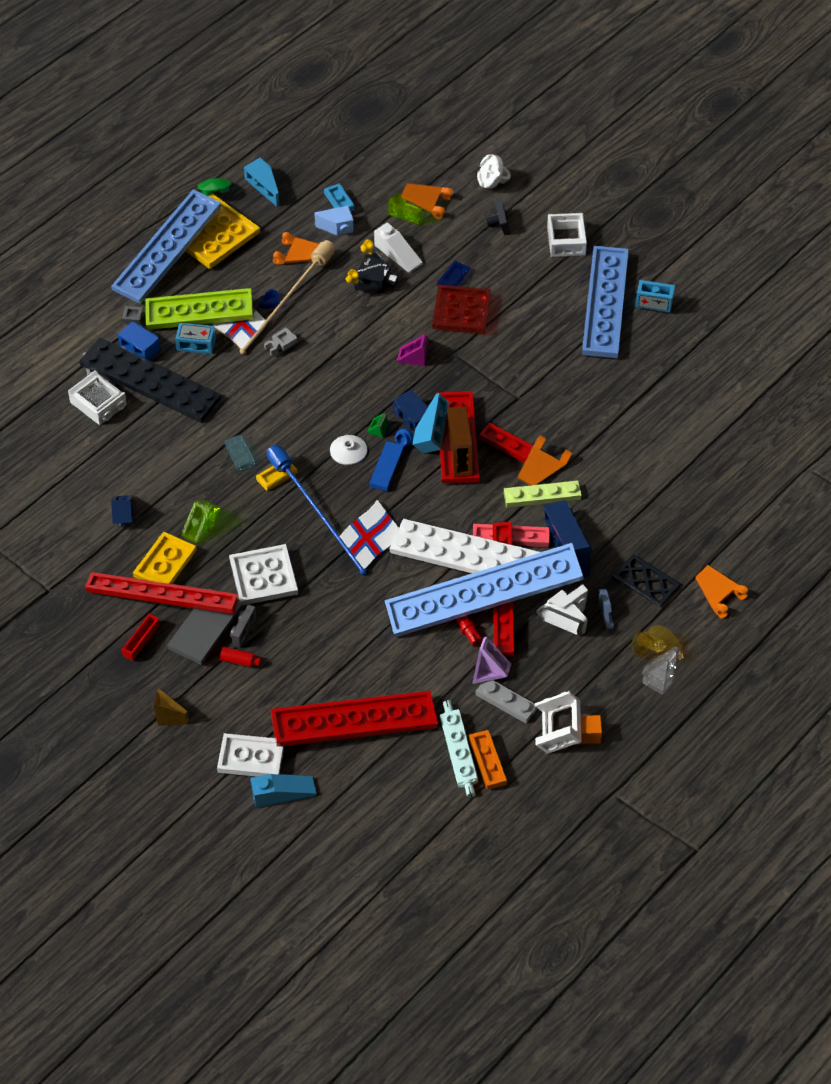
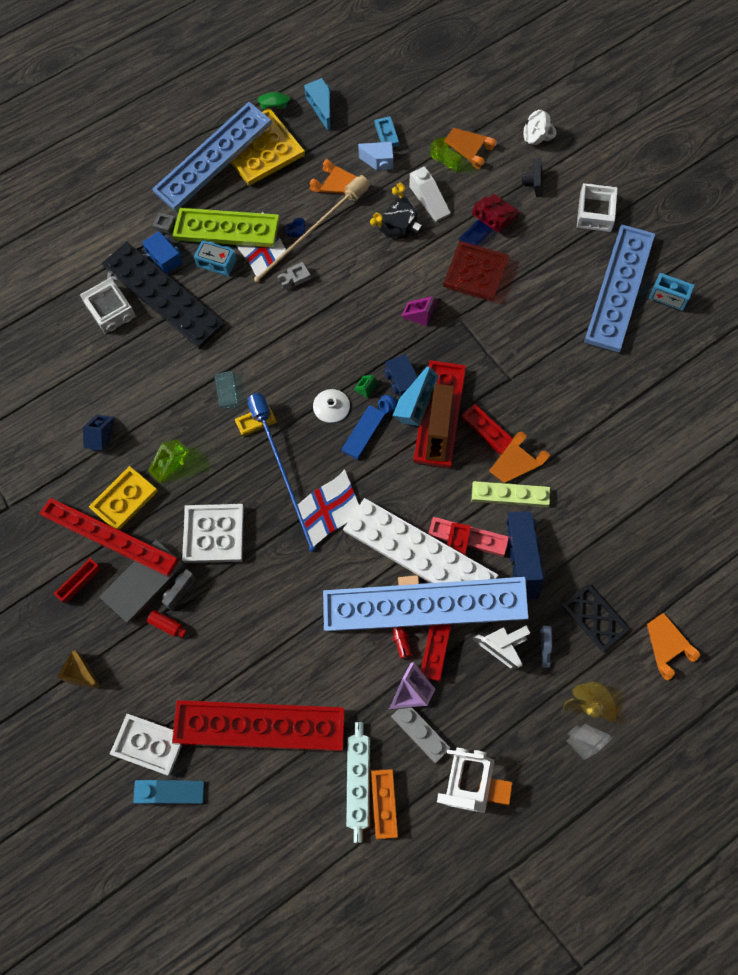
camera: 15 degrees right, 15 degrees up
none -> dark red plate [472,194,520,233]

